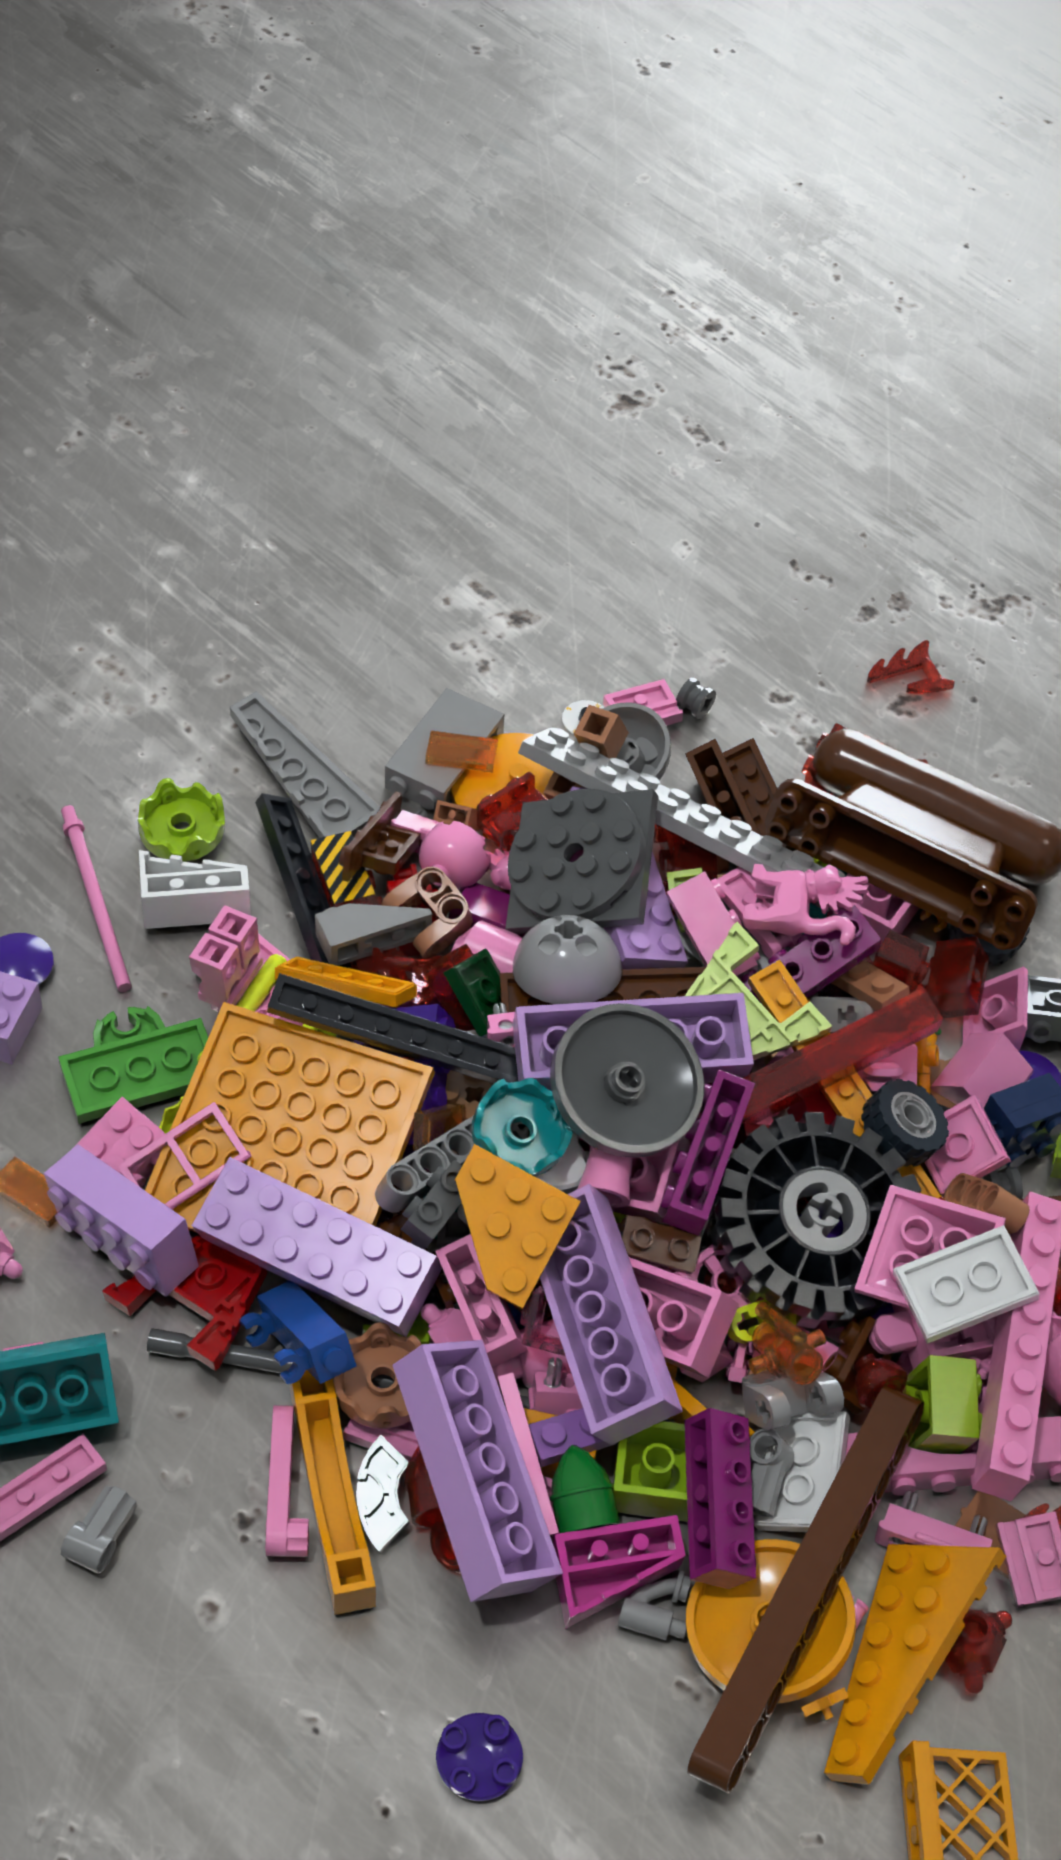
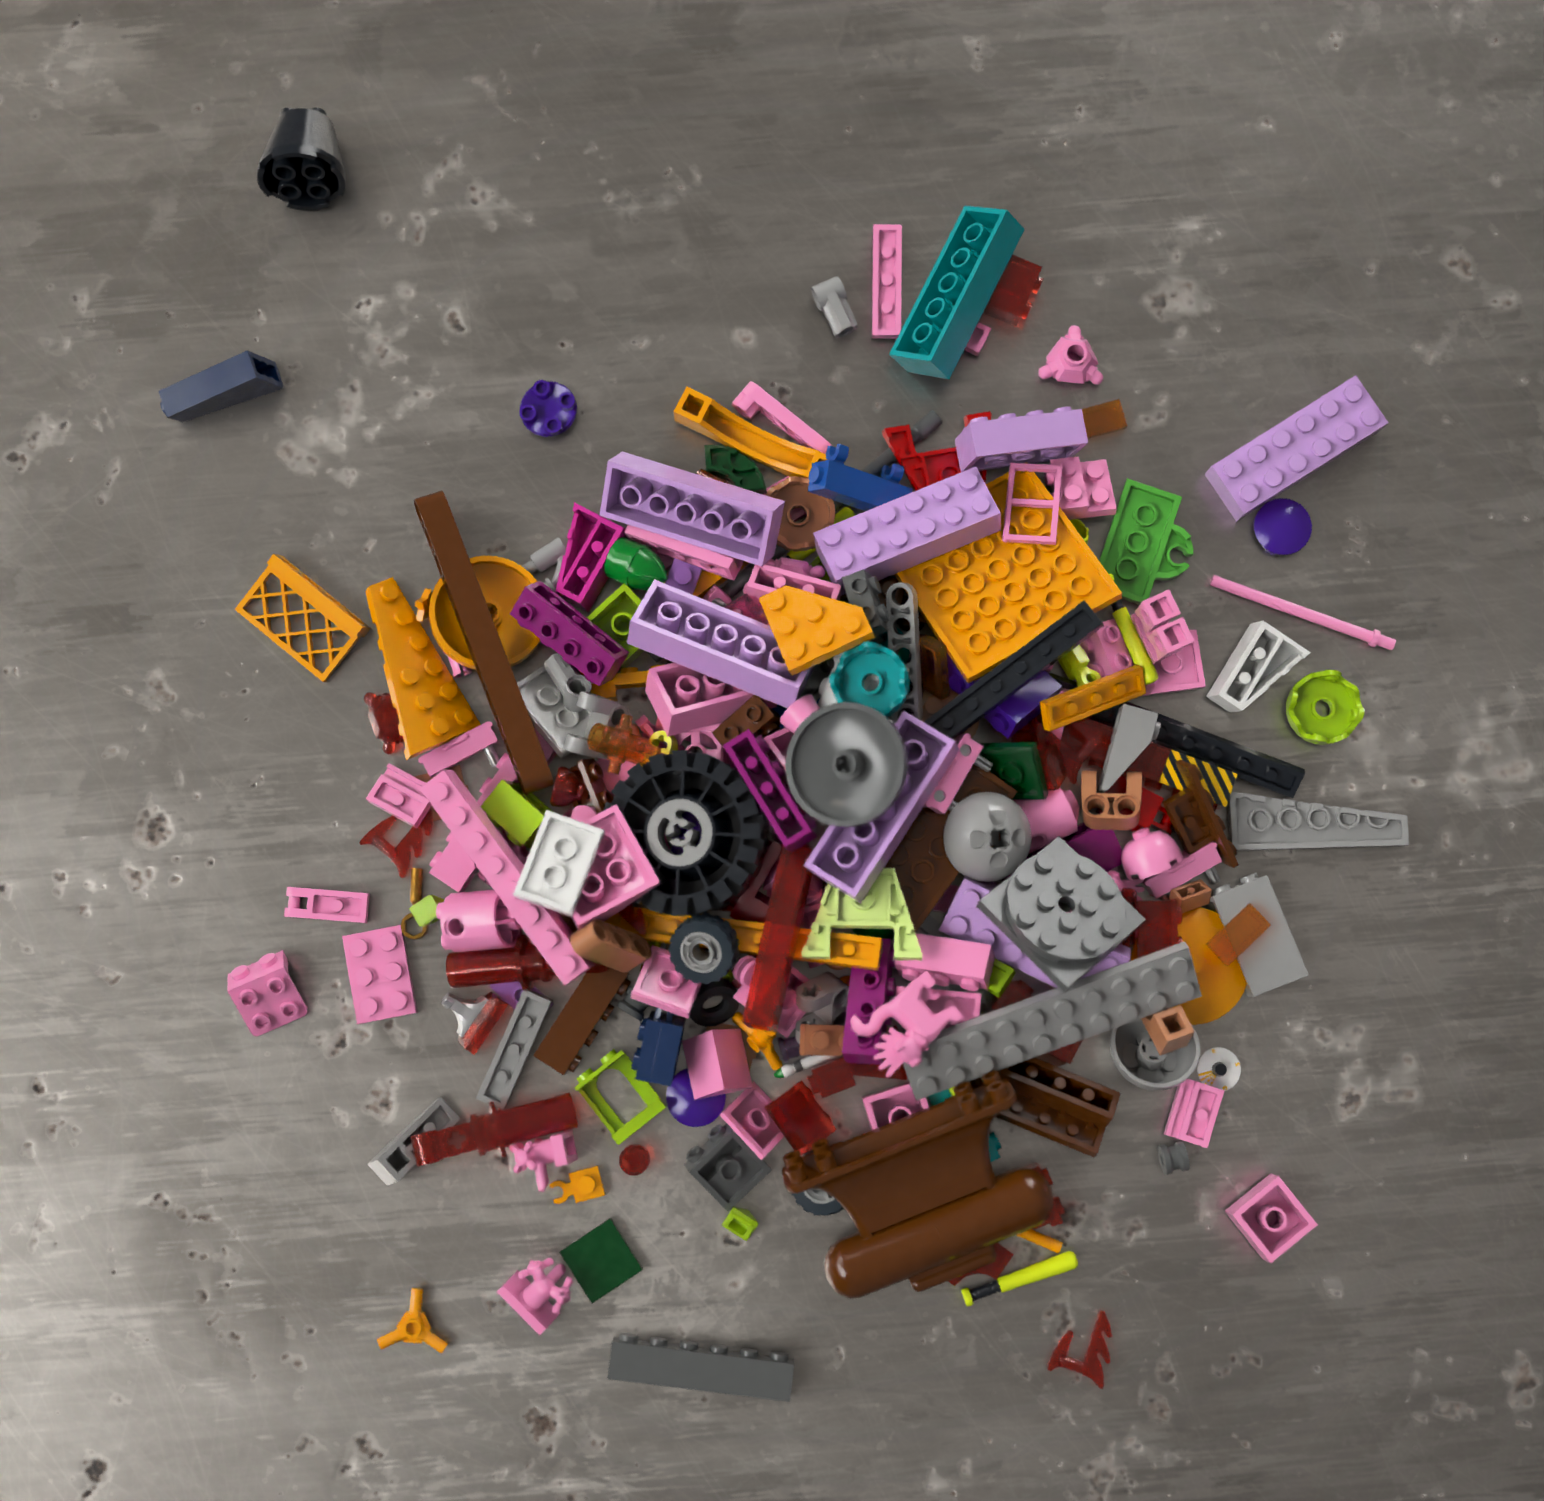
camera: 130 degrees right, 30 degrees up
none -> neon yellow piece [961,1251,1078,1307]
none -> bright pink brick [1225,1173,1318,1263]

